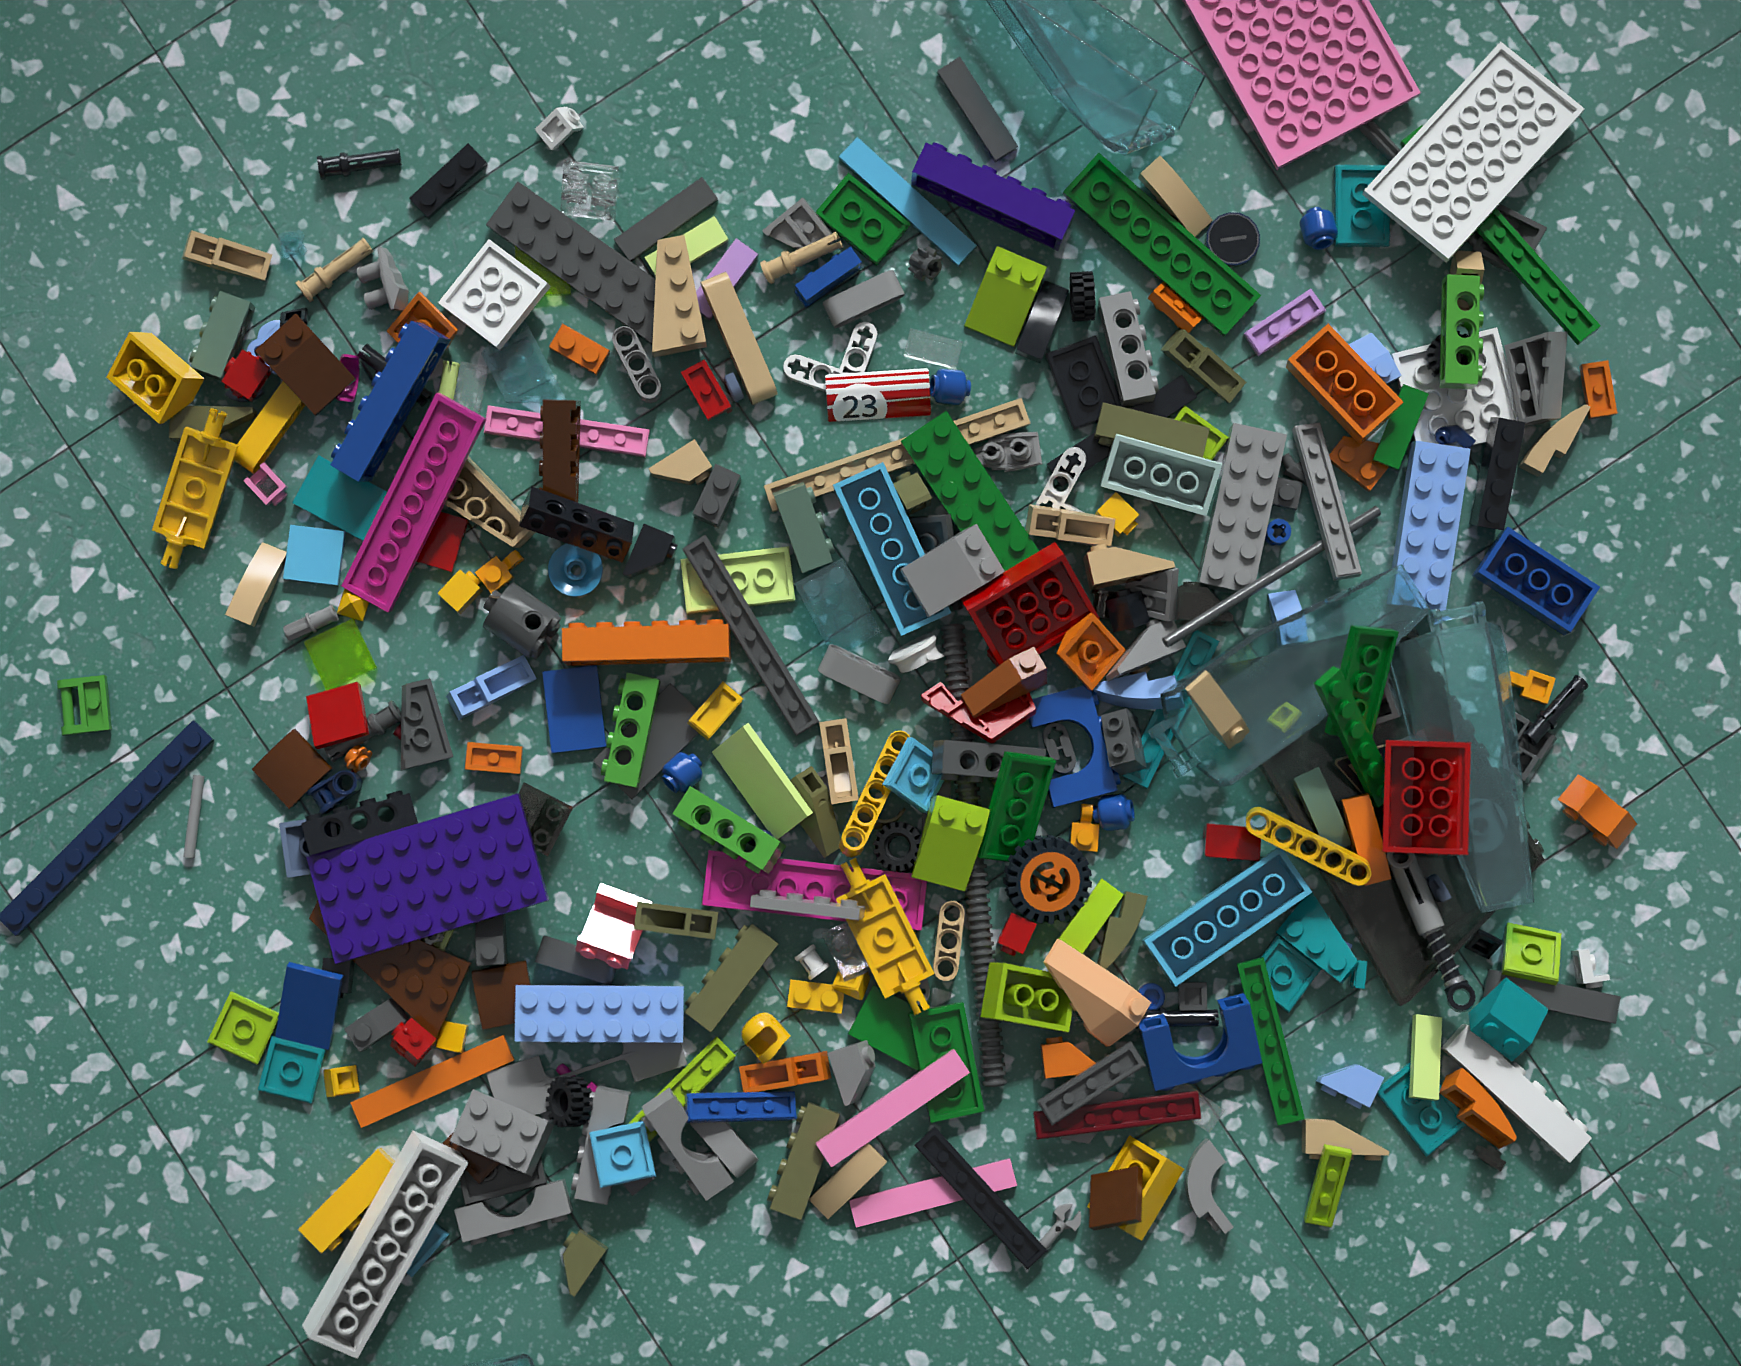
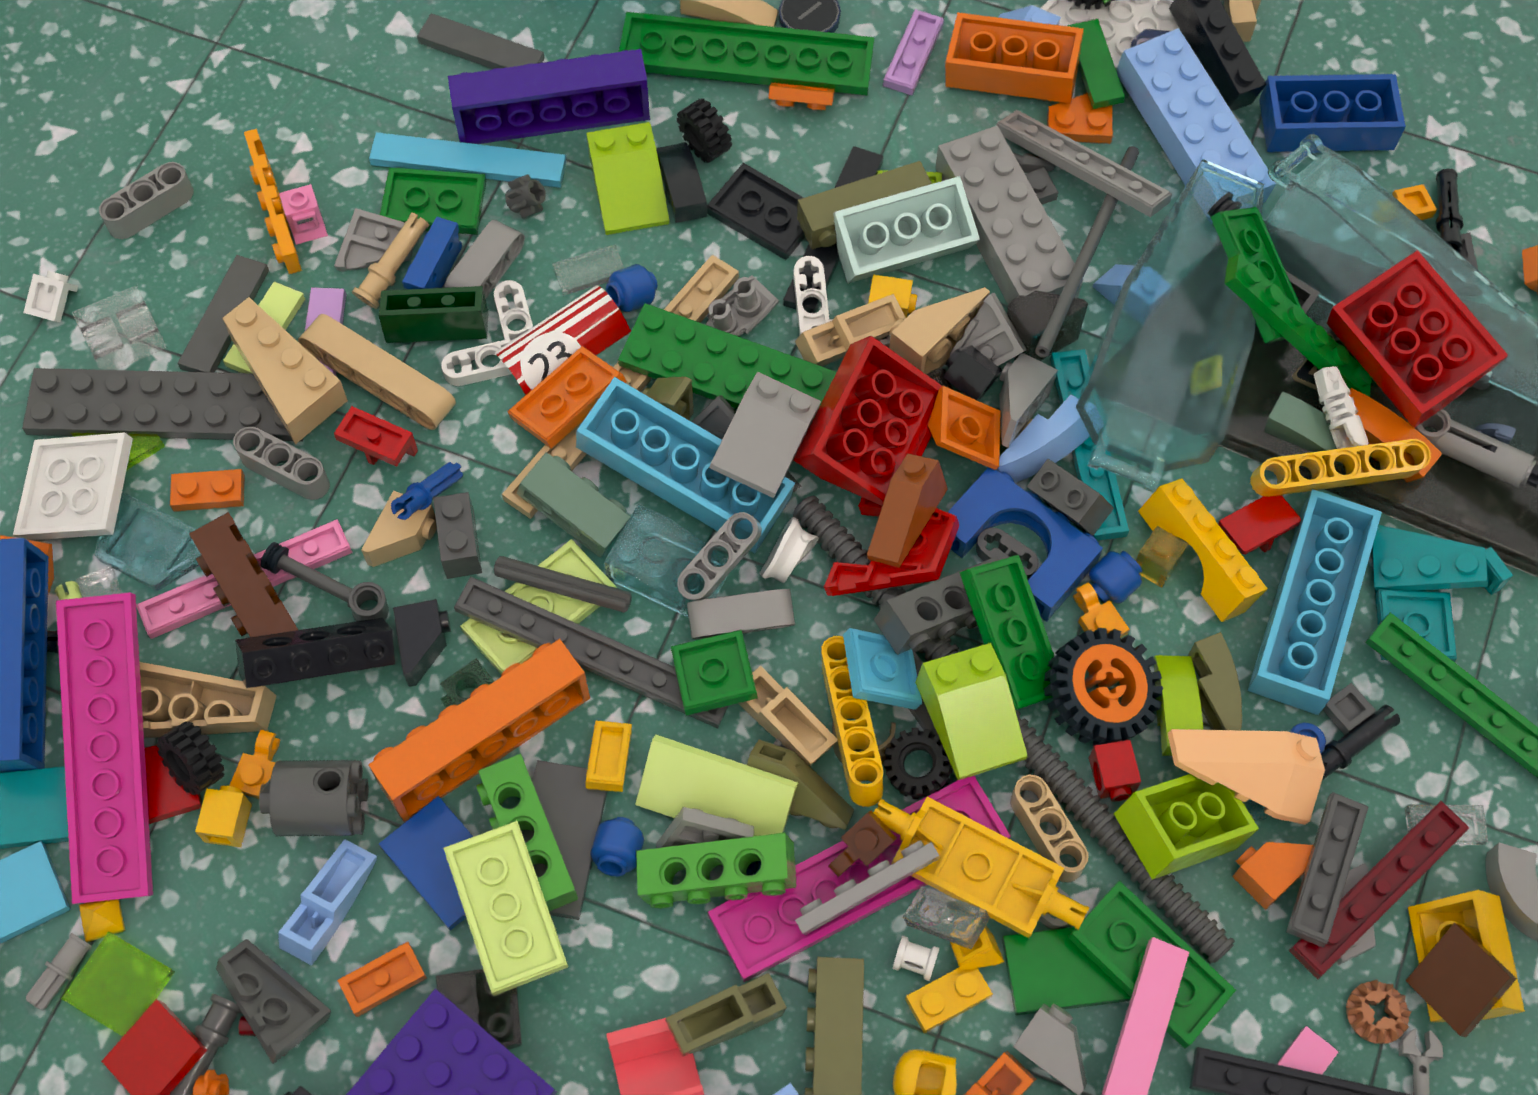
camera: 30 degrees left, 20 degrees down
dark azure dish [548,543,603,597] -> none
sand blue tile [724,372,744,402] -> none
light grey brick [1098,291,1159,408] -> none
blue arch [1138,993,1262,1091] -> none
olive slope [1161,329,1246,403] -> none
tan slope [1185,670,1250,750] -> none
blue bush [1265,519,1291,546] -> none
none -> light grey beam [99,162,193,239]
none -> black tyre [157,721,225,795]
none -> light orange wing [244,128,302,274]
none -> dark grey piece [261,542,389,621]
none -> bright pink window [279,184,328,245]
none -> dark green brick [379,286,488,343]
none -> blue axle [391,462,463,520]
none -> clear green brick [440,658,494,708]
none -> yellowish green tile [444,821,568,996]
none -> dark grey axle [494,556,632,612]
none -> orange tile [507,346,627,449]
none -> light grey wing [656,807,754,848]
none -> green tile [671,630,758,716]
none -> light grey beam [677,512,762,600]
none -> reddish brown plate [828,810,897,877]
none -> clear yellow brick [1135,526,1188,588]
none -> yellow arch [1138,478,1268,622]
none -> black bush [1208,192,1242,217]
none -> white hinge [1314,366,1369,449]
none -> nougat gear [1346,980,1411,1044]

